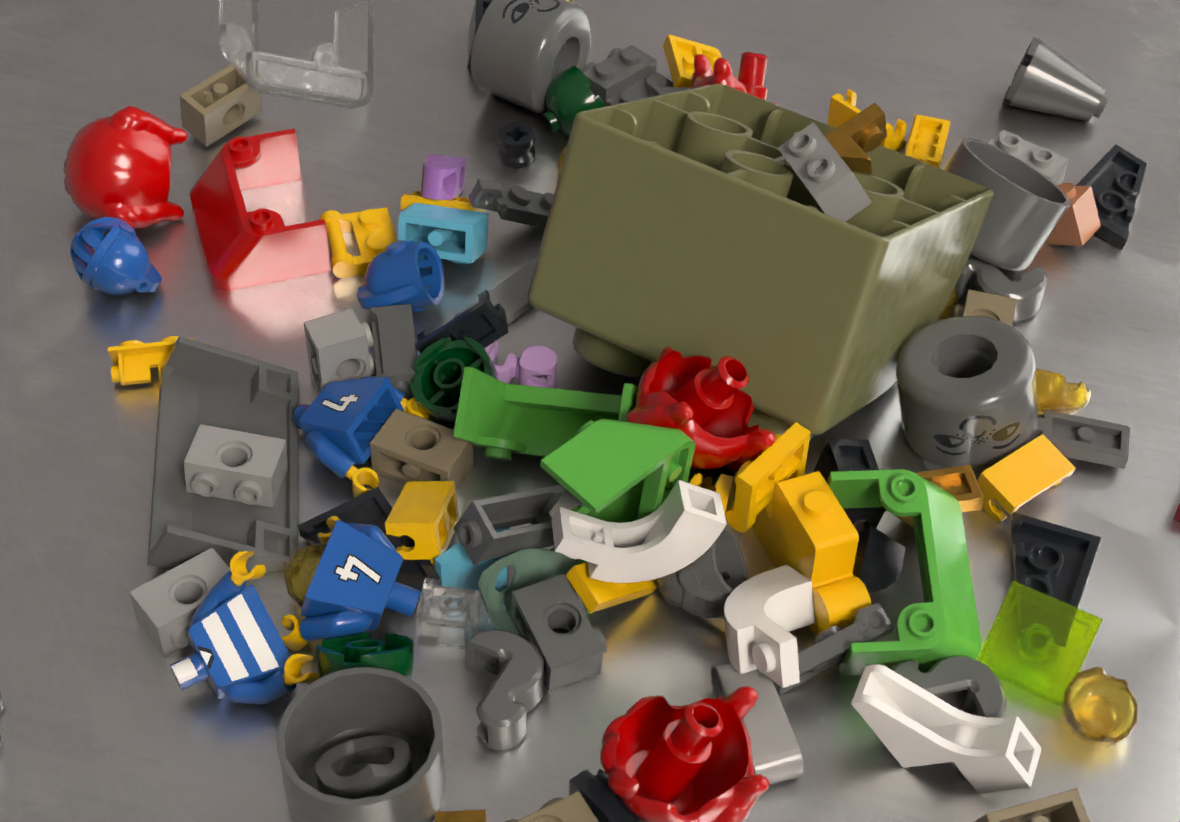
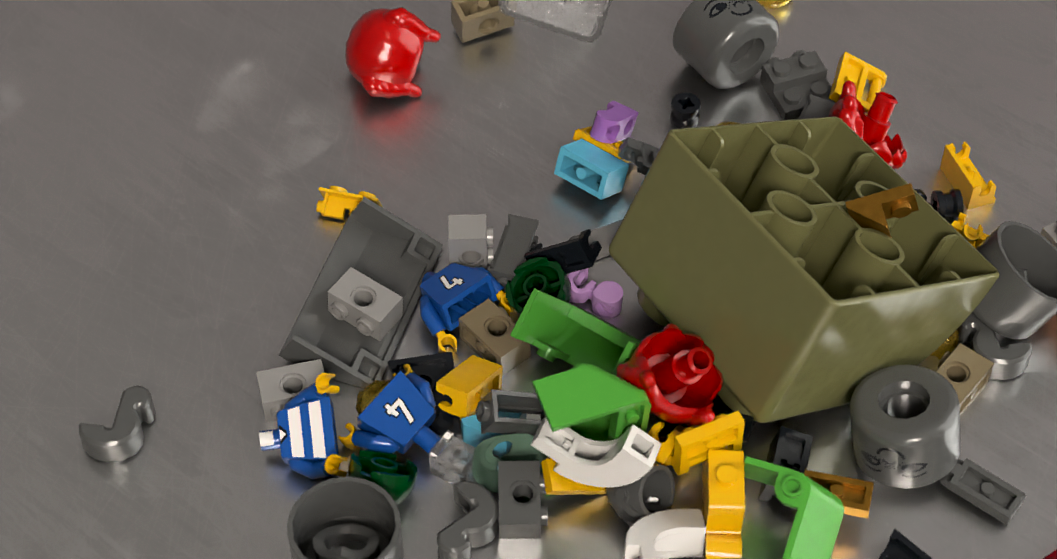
camera: 25 degrees right, 5 degrees up
blue helmet [70,217,162,295] -> none
red windscreen [189,129,331,291] -> none
yellow plate [319,207,397,278] -> none
blue helmet [356,240,444,312] -> none
dark green cylinder [543,65,605,138] -> none
light grey brick [778,122,872,222] -> none
black brick [853,525,906,592] -> none
yellow plate [904,115,951,168] -> none
yellow hinge [977,434,1076,522] -> none
clear yellow hair [1036,368,1091,414] -> none

